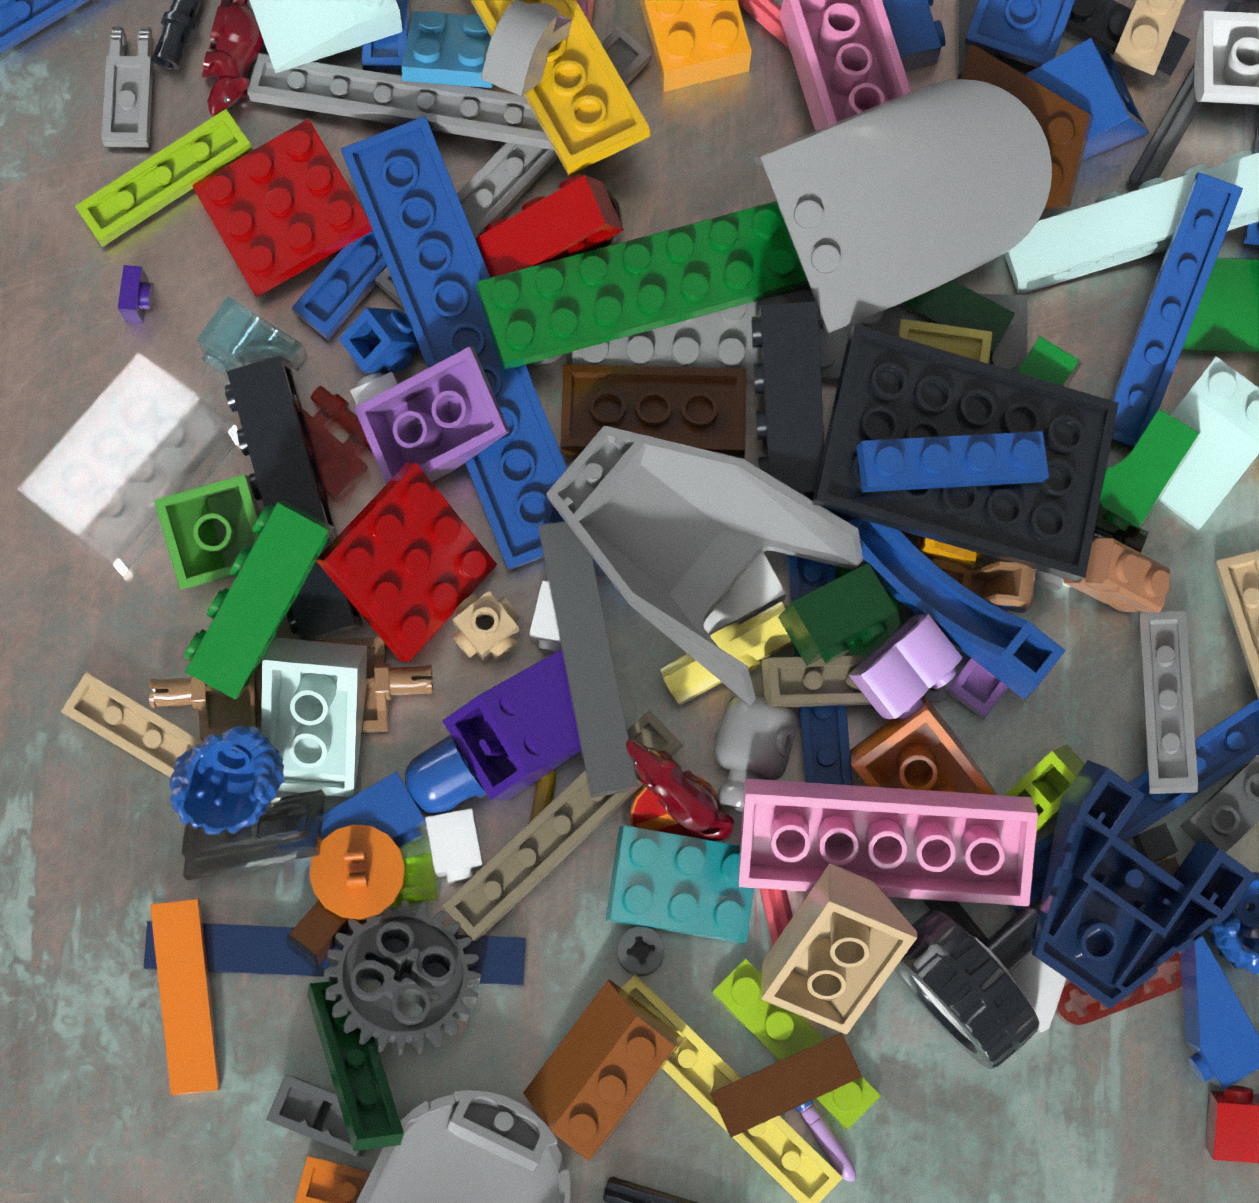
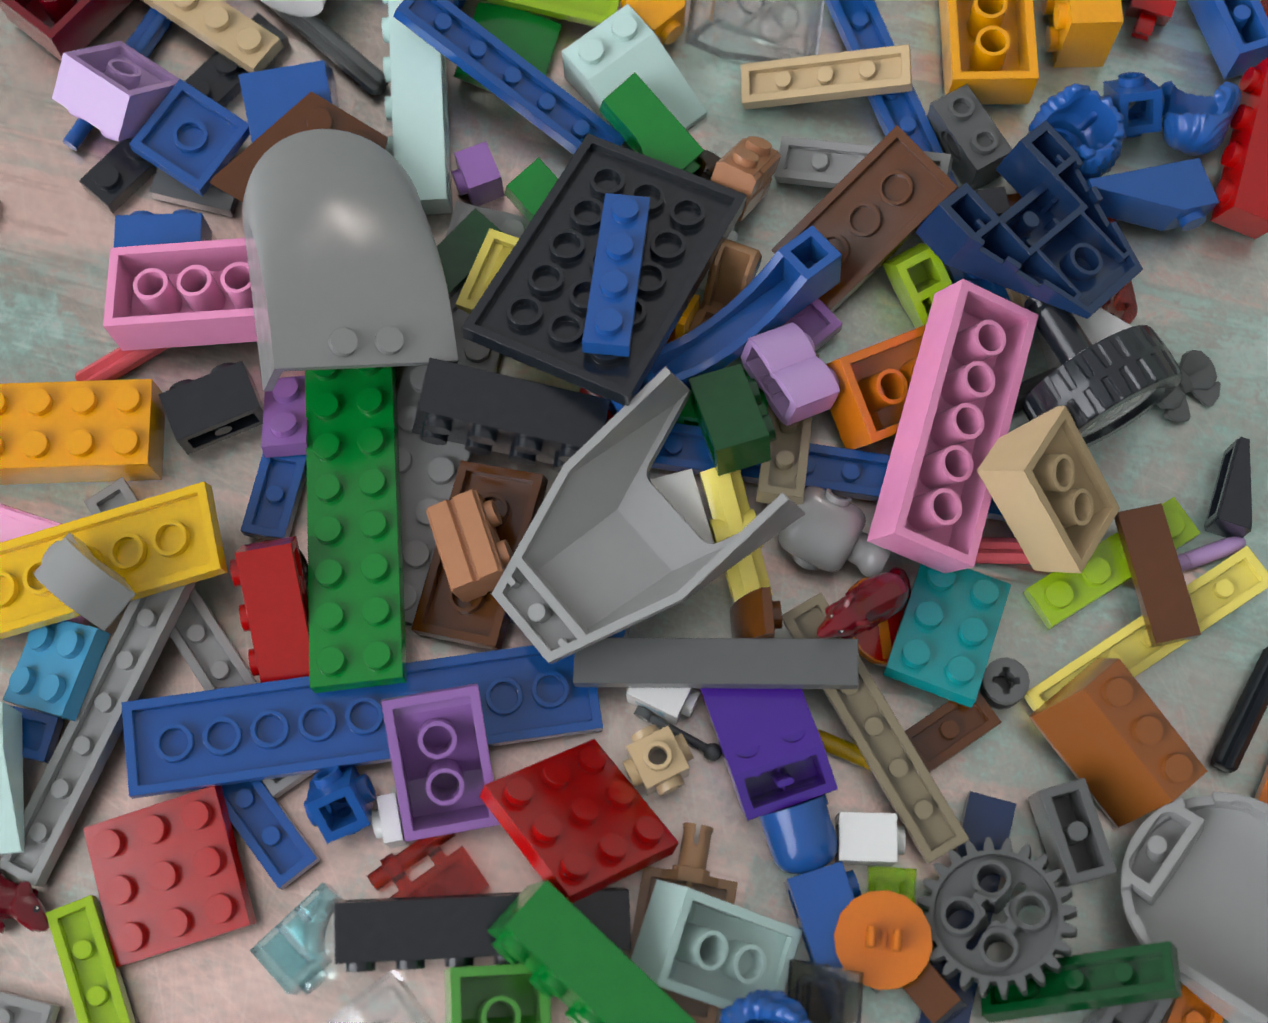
camera: 75 degrees left, 5 degrees down
none -> black brick [158,361,264,455]
none -> blue plate [240,454,307,539]
none -> medium lavender plate [261,376,308,458]
none -> nougat brick [426,489,513,602]
none -> medium lavender plate [451,141,505,206]
none -> dark grey hinge [633,705,722,761]
none -> reddish brown slope [730,587,782,638]
none -> reddish brown plate [771,125,958,313]
none -> reddish brown plate [905,692,1001,773]
none -> dark grey brick [1028,778,1117,888]
none -> dark grey piece [1157,350,1221,422]
none -> black slope [1204,437,1252,538]

